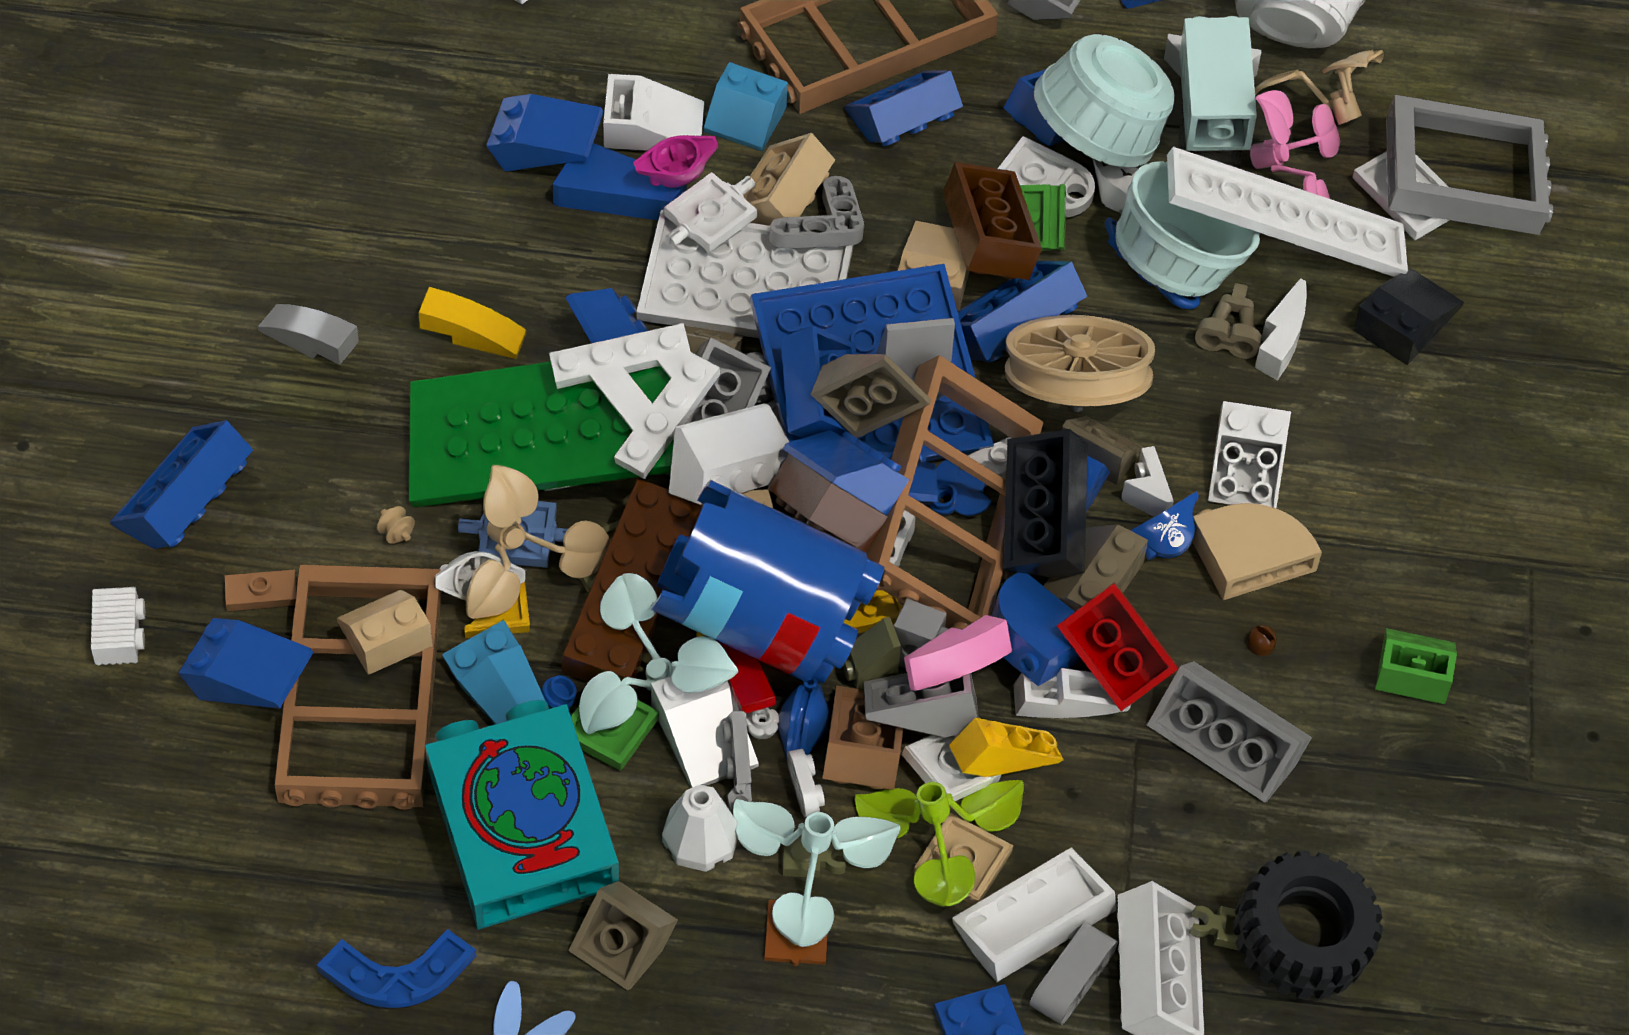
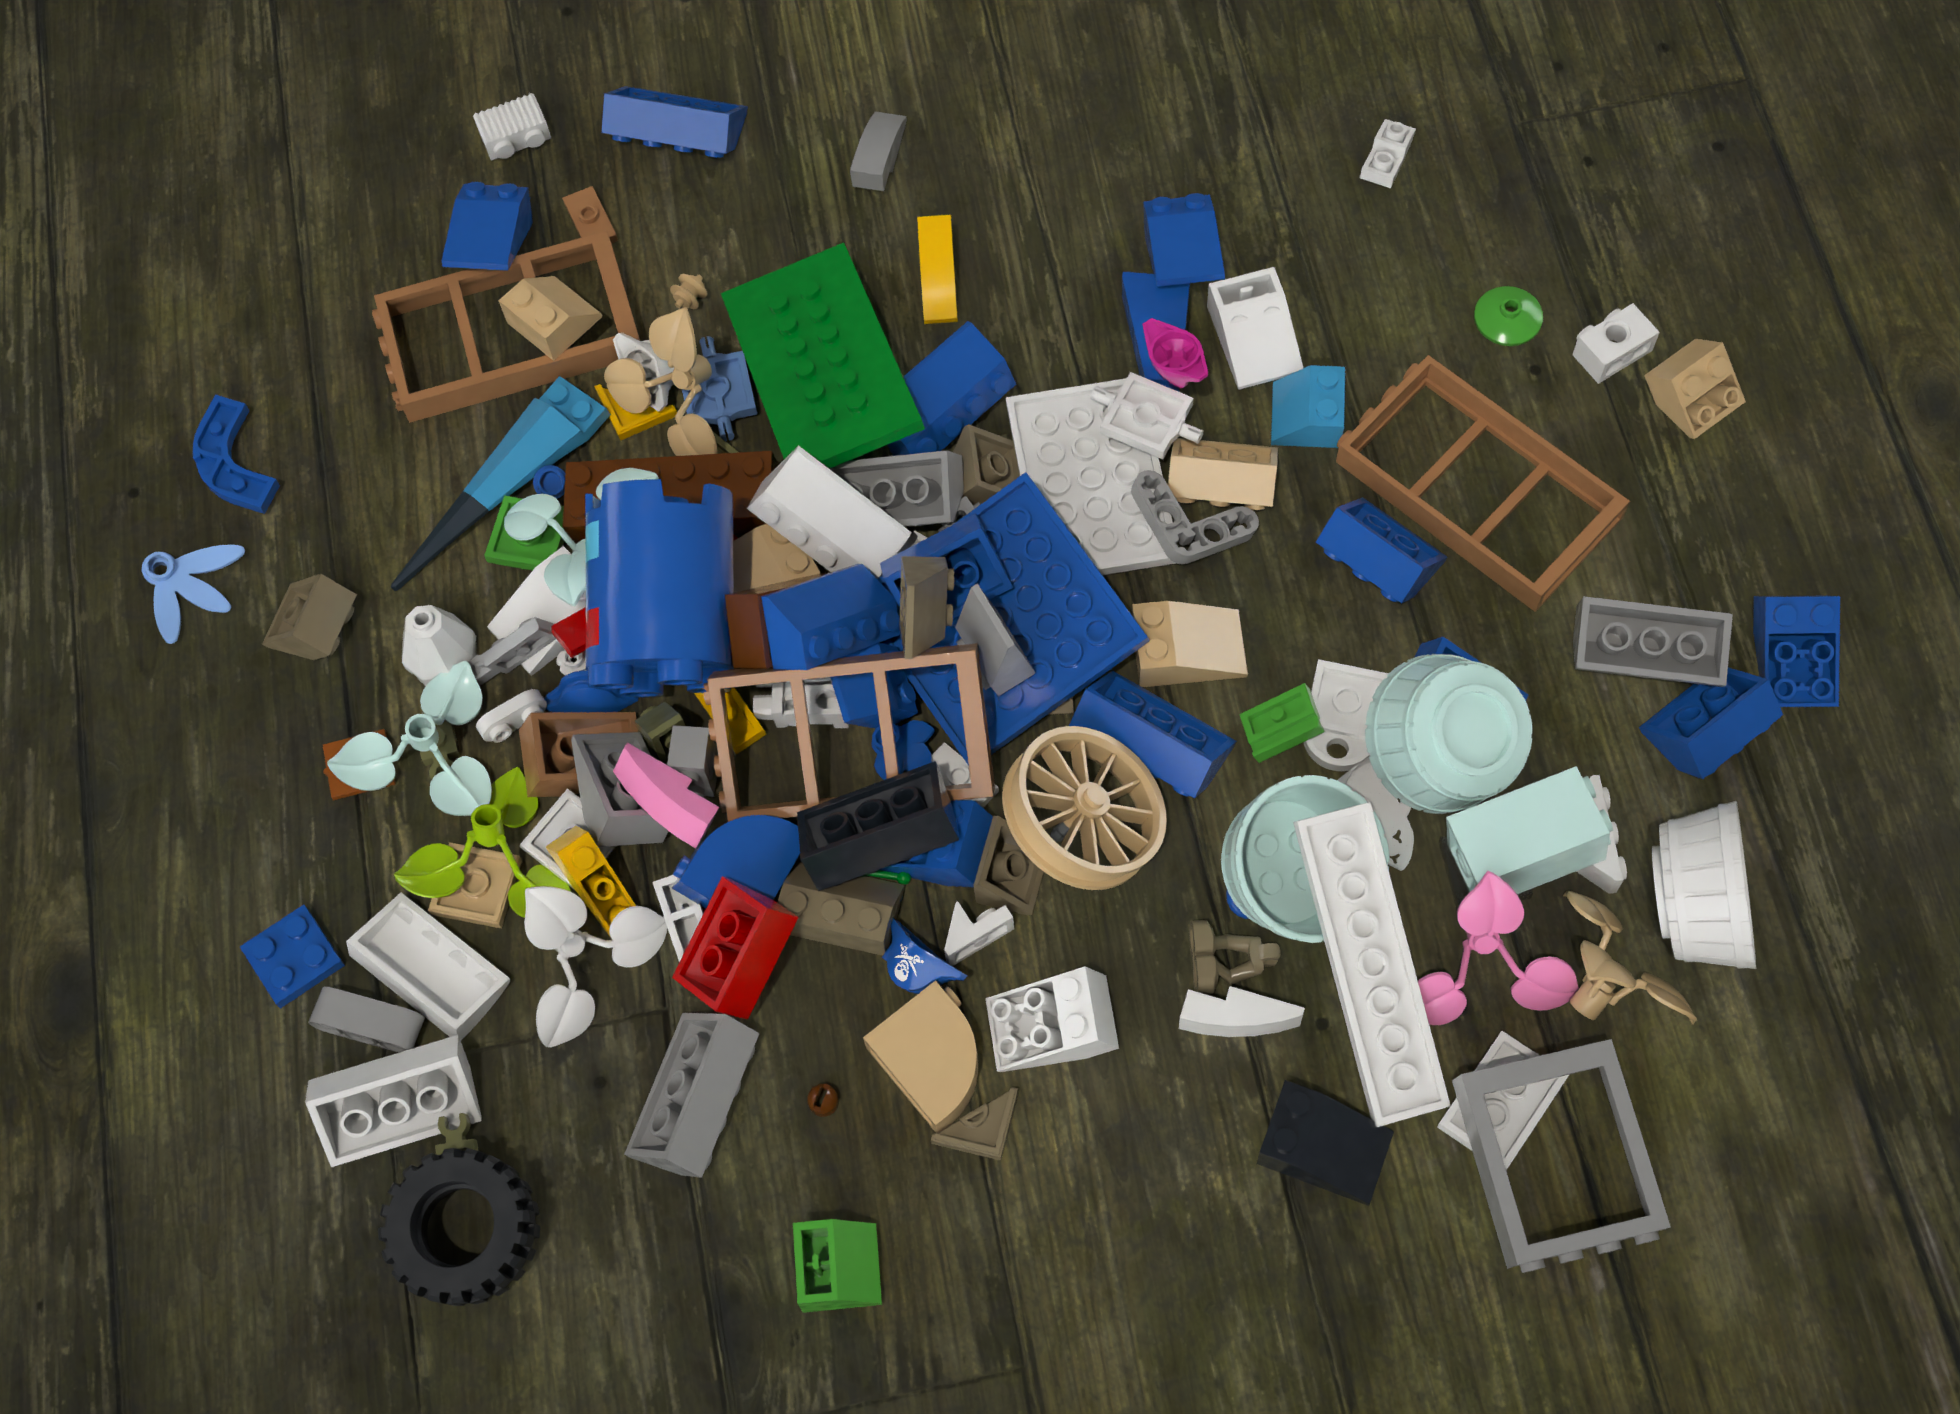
camera: 80 degrees right, 10 degrees up
teal brick [425,700,619,930] -> none
white plate [549,323,720,479] -> none
reddish brown brick [943,162,1042,280] -> none
none -> white plant [524,886,668,1047]
none -> dark tan tile [931,1087,1018,1161]

